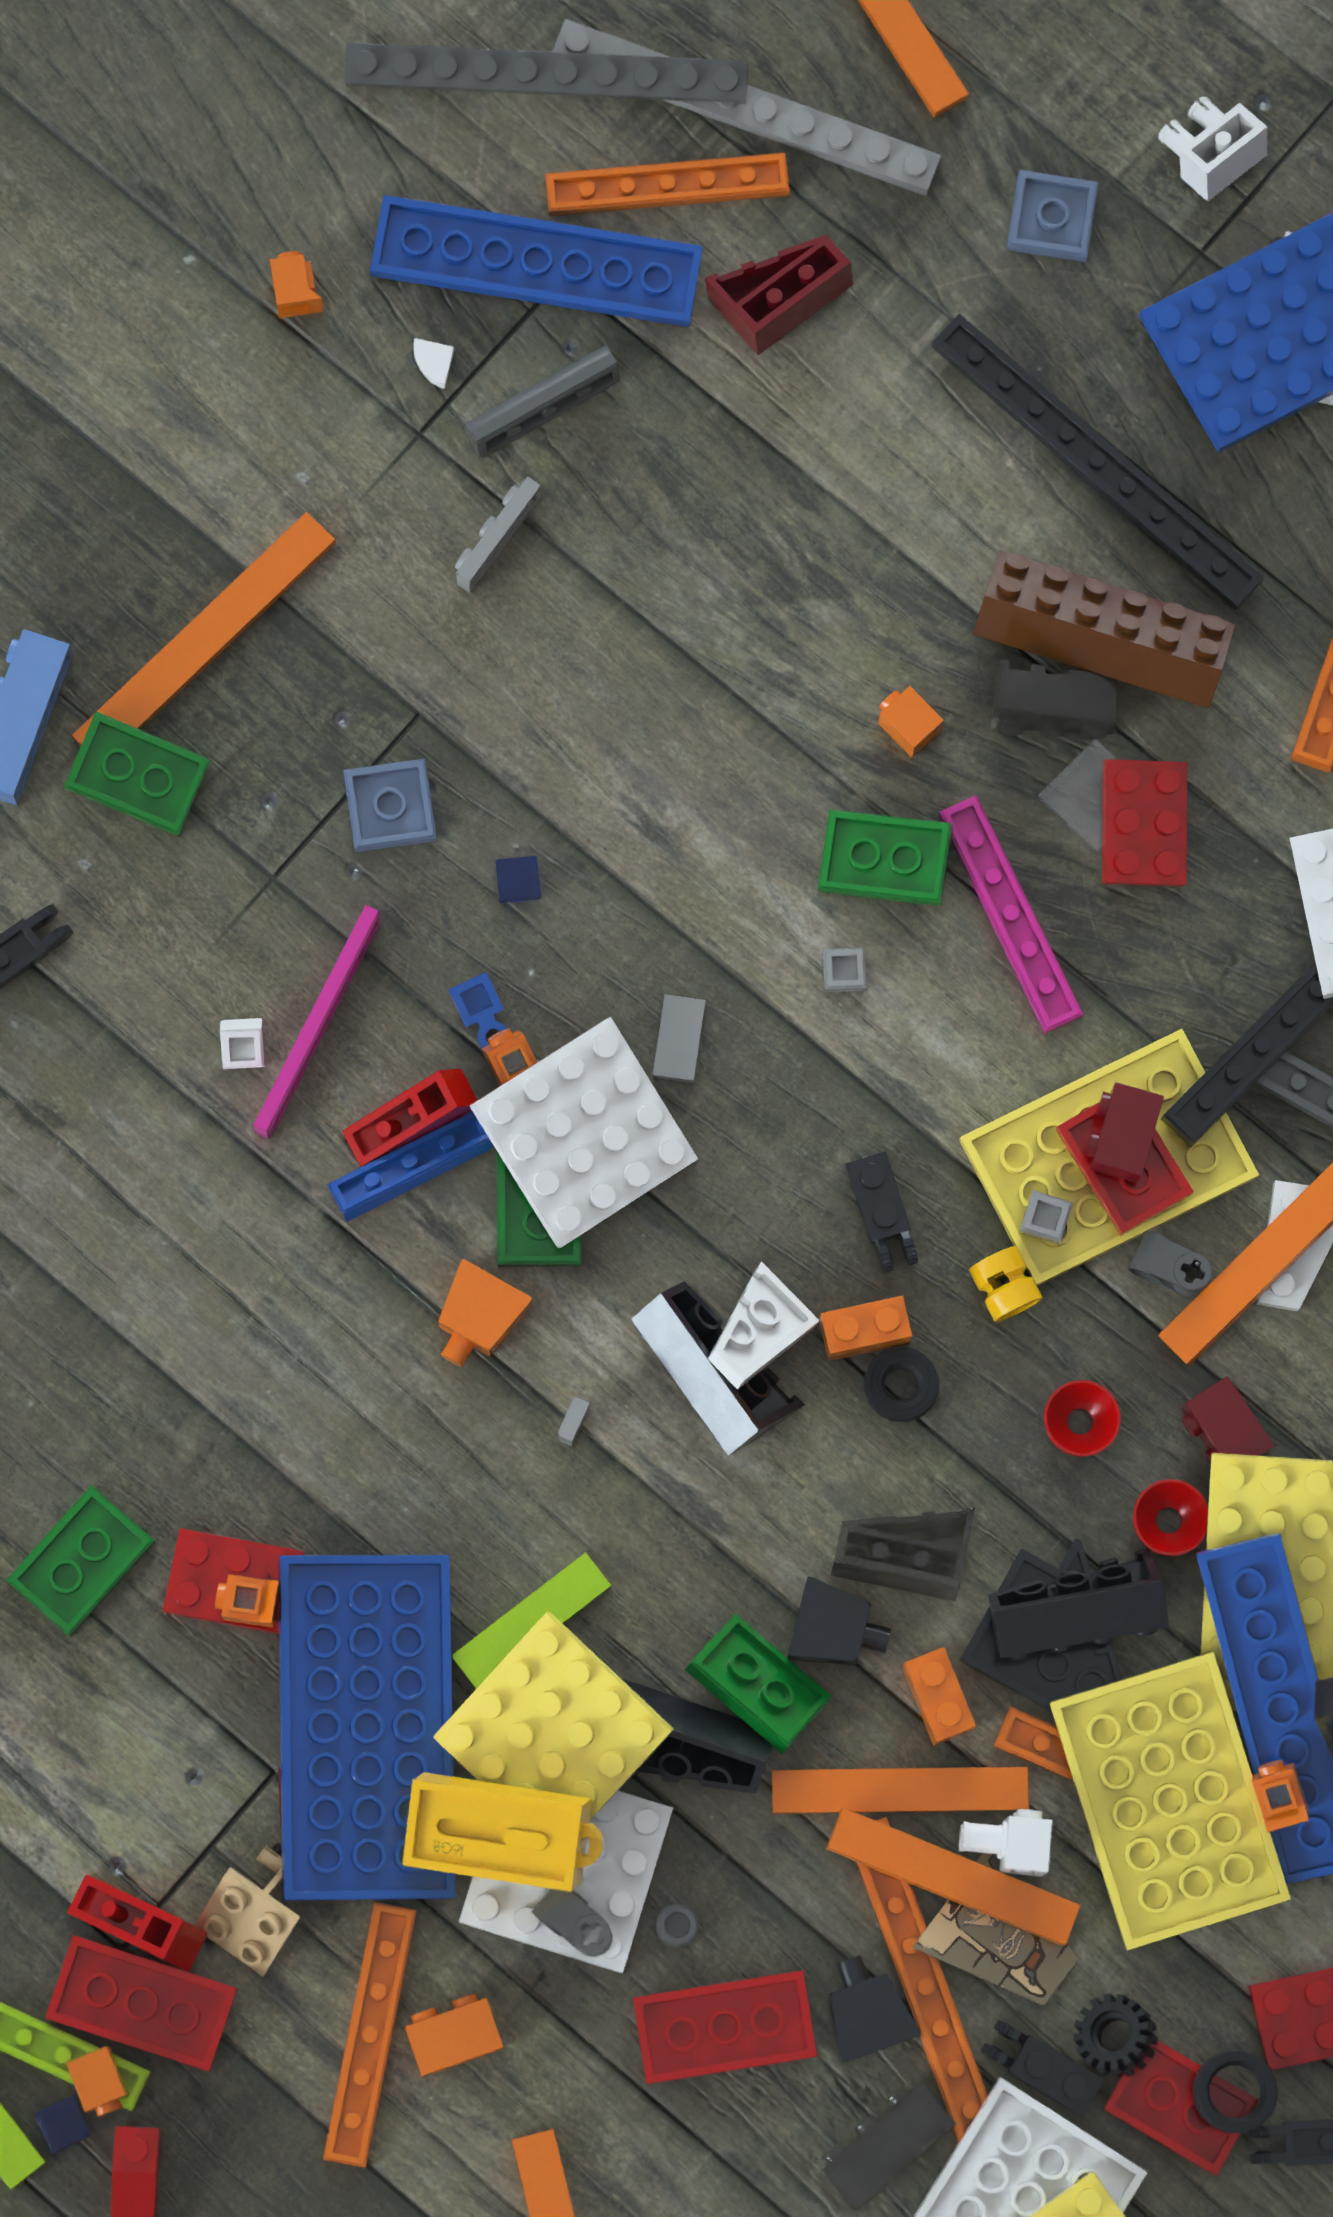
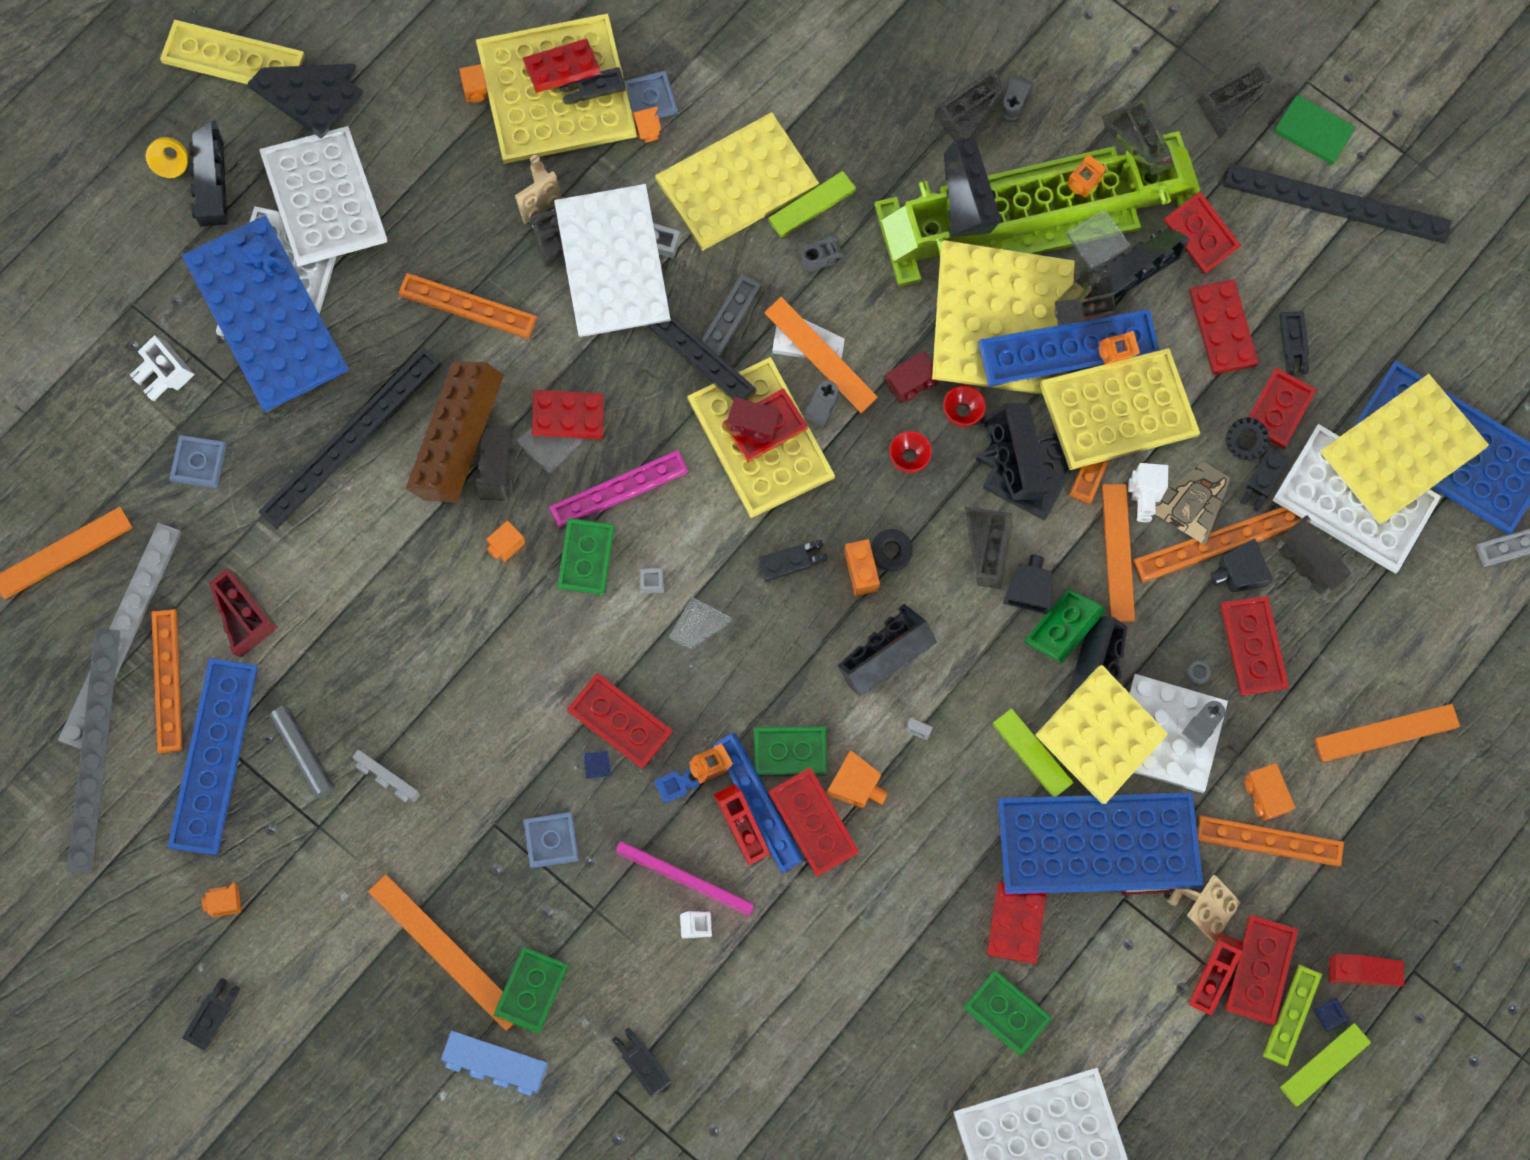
camera: 90 degrees left, 5 degrees down
orange brick [66,2046,129,2117] -> none
orange window [215,1574,280,1628] -> none
yellow piece [402,1772,604,1892] -> none
white tile [413,338,454,389] -> none
white plate [469,1017,698,1248] -> none
light grey tile [652,994,706,1083] -> none
white wing [708,1261,819,1389] -> none
orange tile [826,1808,1080,1946] -> none
orange brick [902,1647,976,1746] -> none
yellow wheel [968,1246,1043,1323] -> none
light grey tile [1019,1190,1073,1244] -> none
black tyre [1193,2050,1278,2133] -> none
none -> black hinge [182,978,240,1051]
none -> red plate [567,673,673,770]
none -> clear wing [669,597,732,651]
none -> red plate [768,767,859,877]

